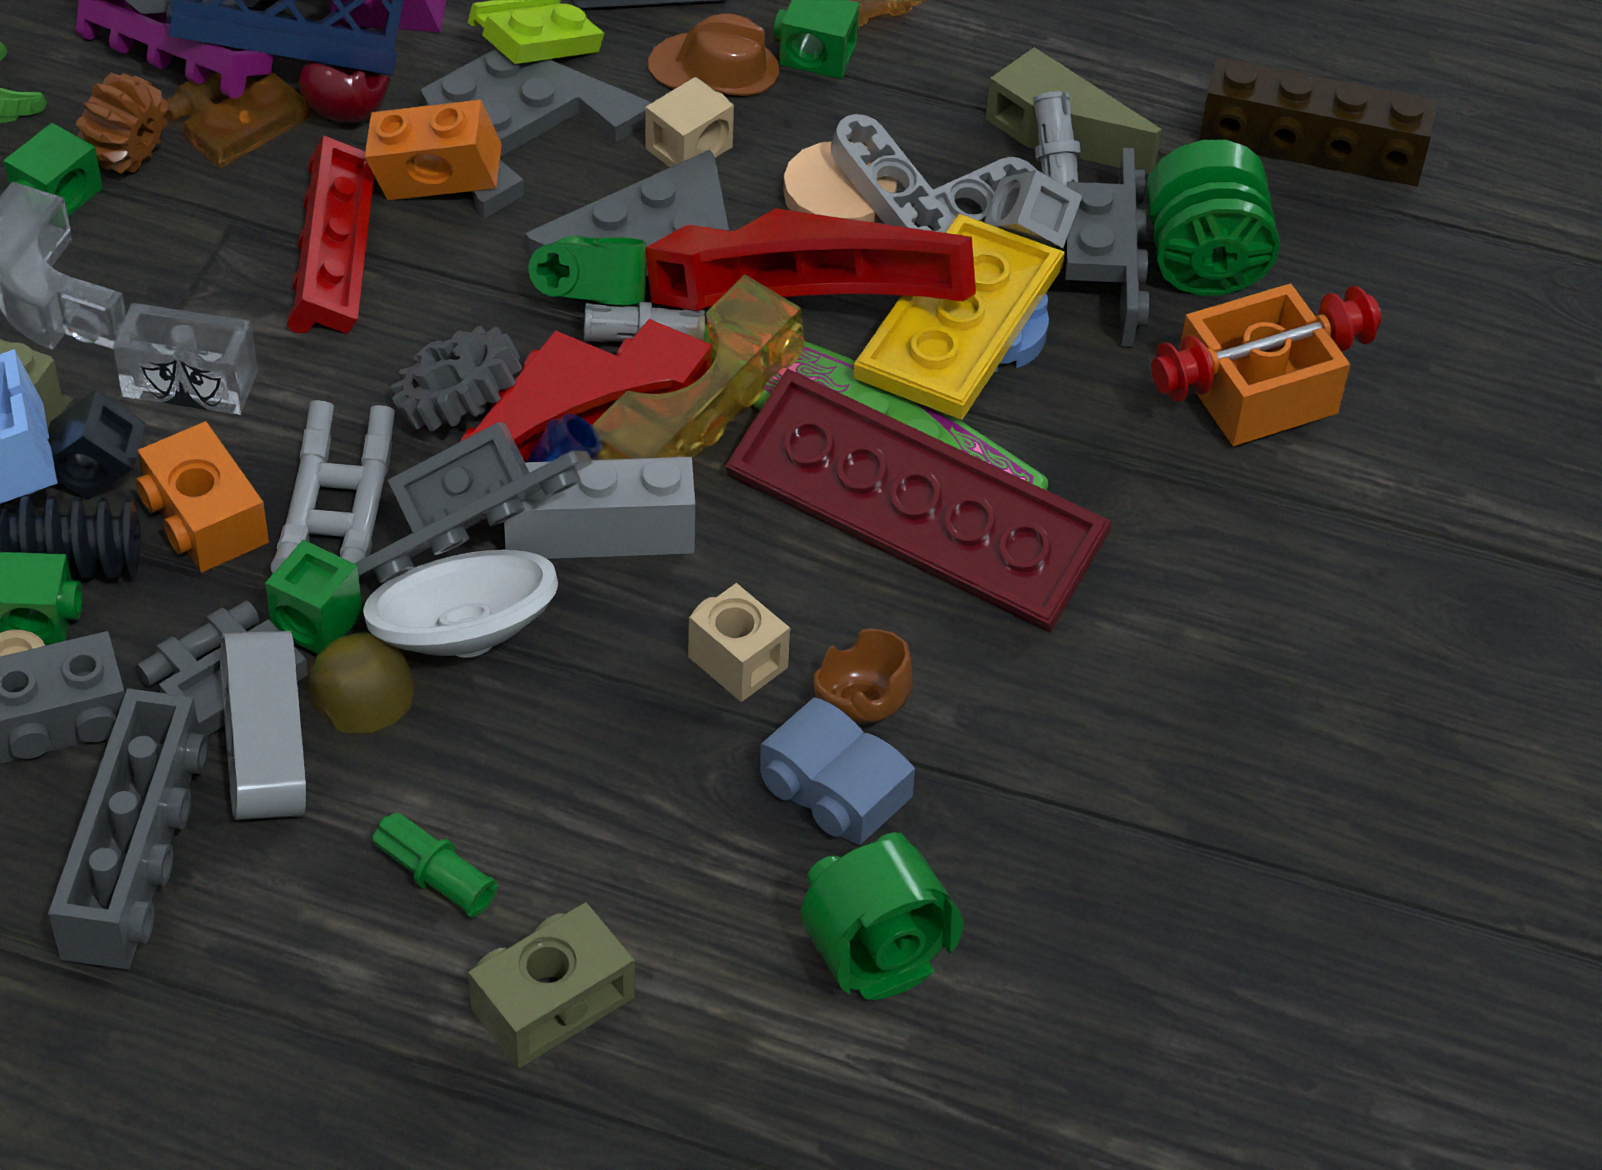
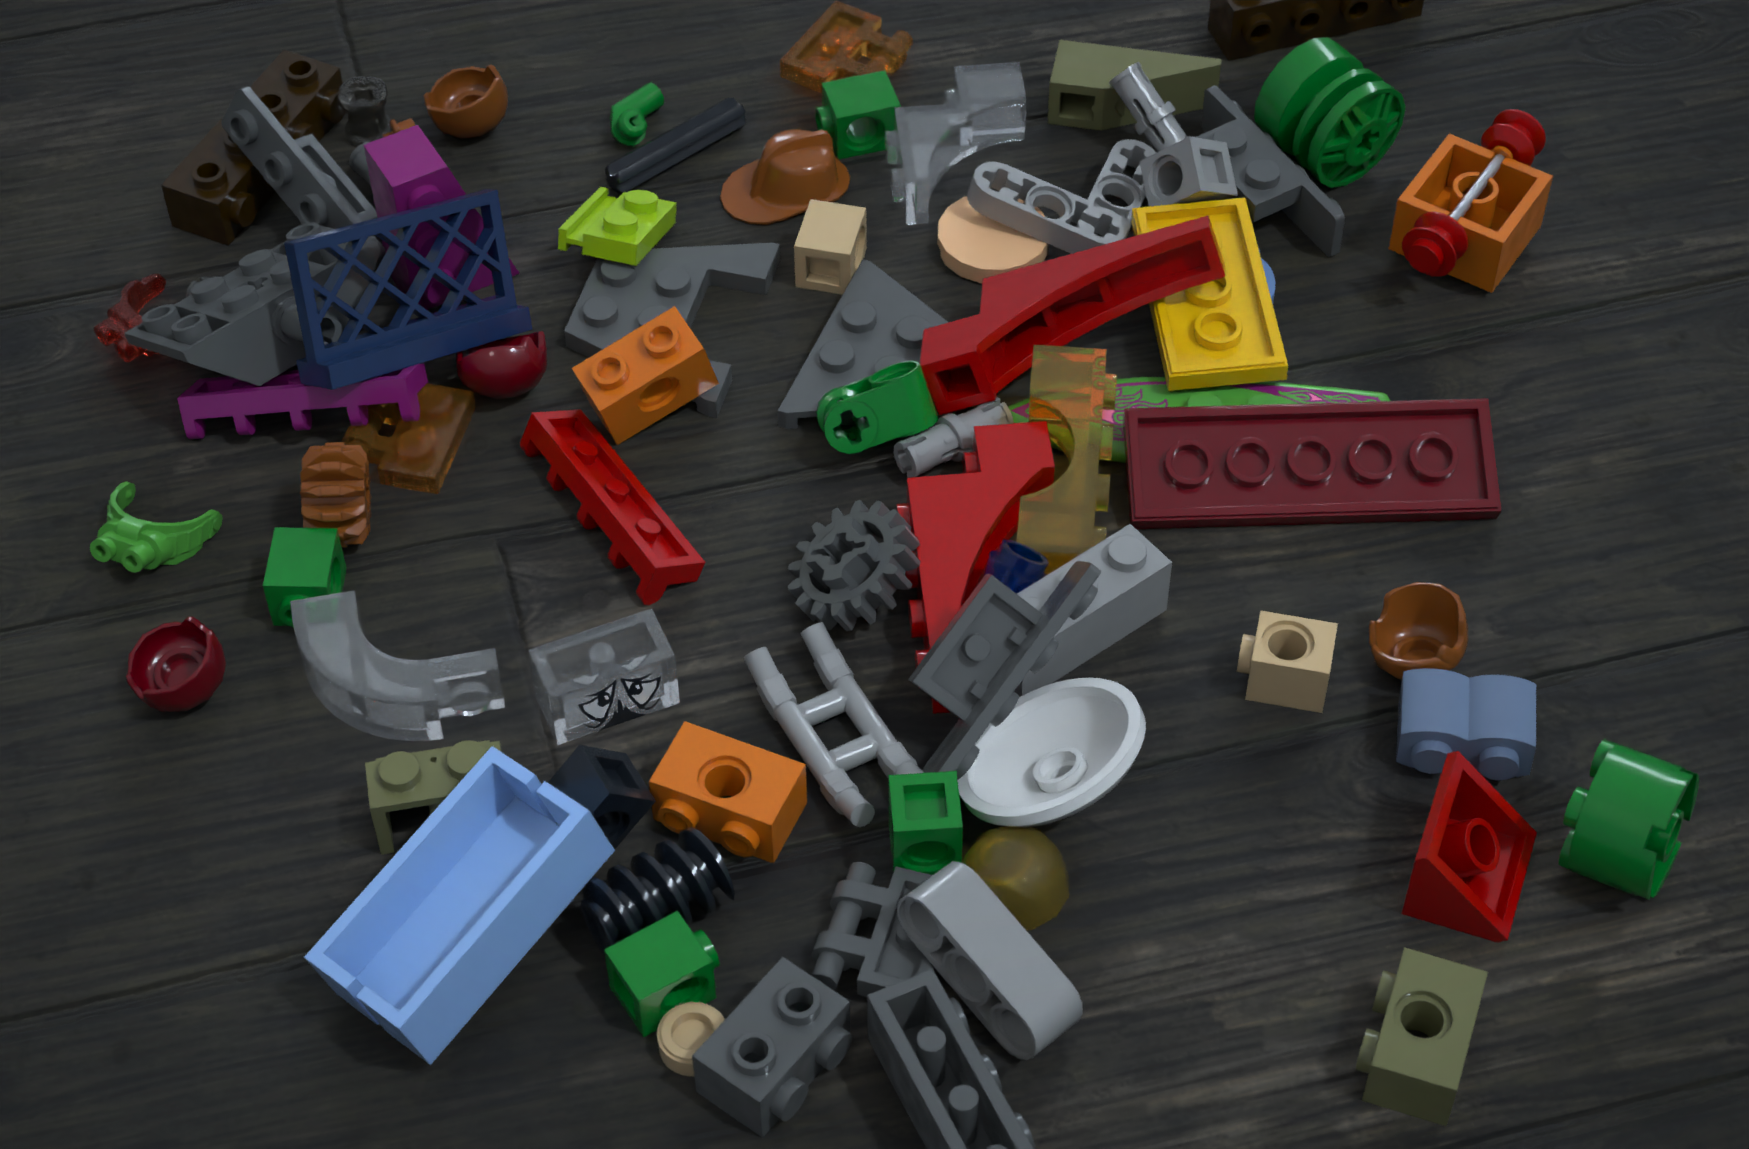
camera: 30 degrees left, 0 degrees up
green axle [372,812,498,918] -> none
none -> clear arch [885,62,1026,225]
none -> red slope [1402,751,1537,942]

